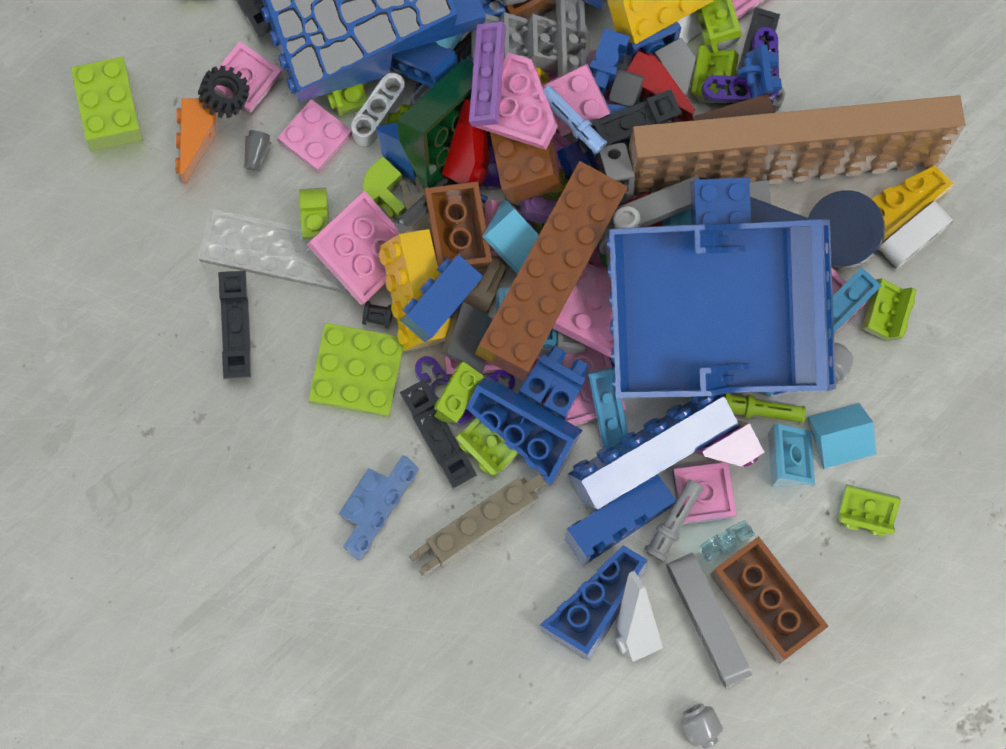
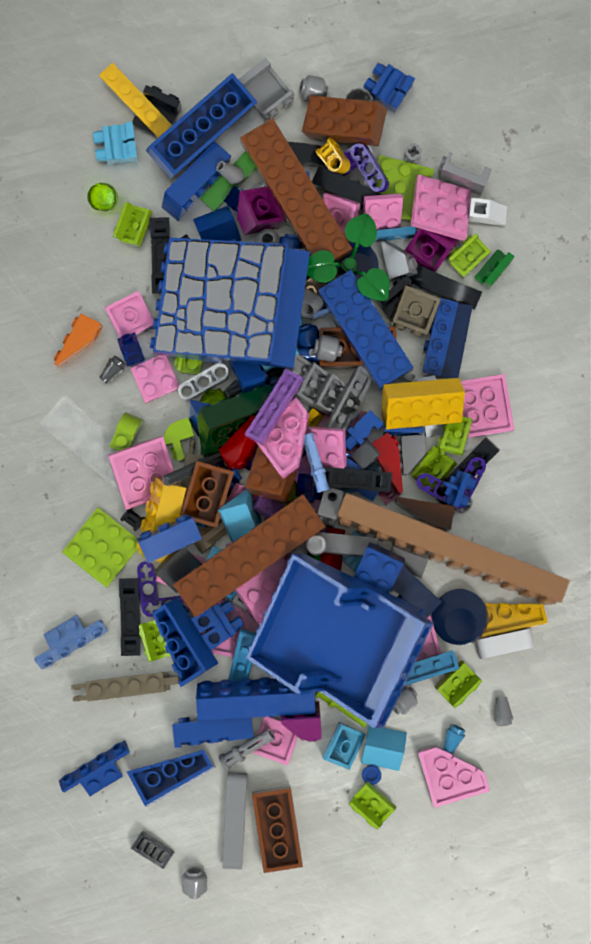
camera: 35 degrees right, 10 degrees up
lime brick [71,56,143,152] -> none
black tyre [198,66,250,118] -> none
black slope [218,270,251,380] -> none
lime bracket [434,362,484,423] -> none
white slope [616,571,663,662] -> none
clear light blue plate [699,520,755,562] -> none
none -> blue bracket [59,741,130,796]
none -> clear blue brick [117,332,145,366]
none -> black slope [131,830,174,869]
none -> blue tile [362,765,381,785]
none -> bright pink plate [417,746,490,808]
none -> dark azure cone [443,724,466,754]
none -> light grey cone [494,697,513,726]

